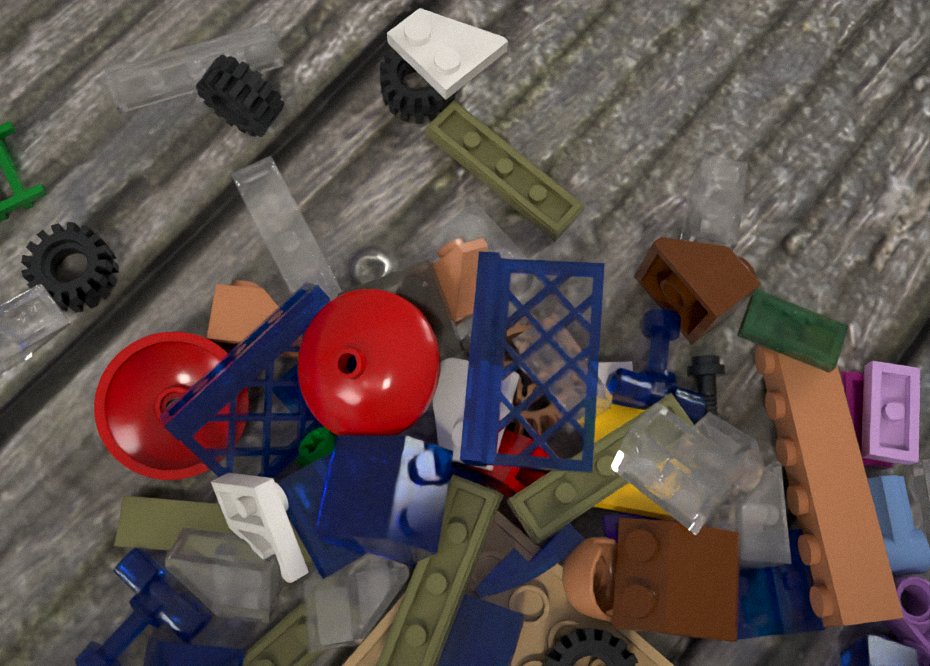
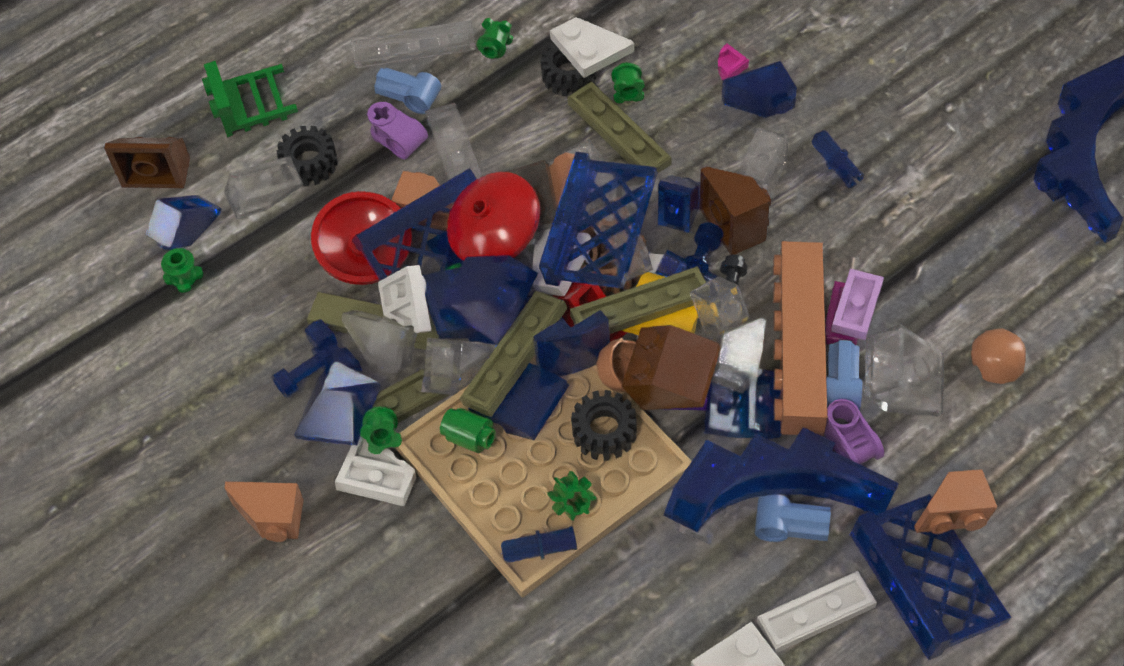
camera: 20 degrees right, 15 degrees down
black tyre [196,55,284,137] -> none
clear brick [611,402,747,535] -> none
clear green plate [737,289,849,373] -> none
none -> medium lavender piece [367,102,428,160]
none -> medium blue piece [374,68,442,114]
none -> green brick [476,18,513,59]
none -> green brick [611,62,645,103]
none -> clear blue slope [658,175,700,233]
none -> dark pink tile [717,43,749,84]
none -> clear blue slope [722,61,797,118]
none -> clear blue axle [811,130,864,188]

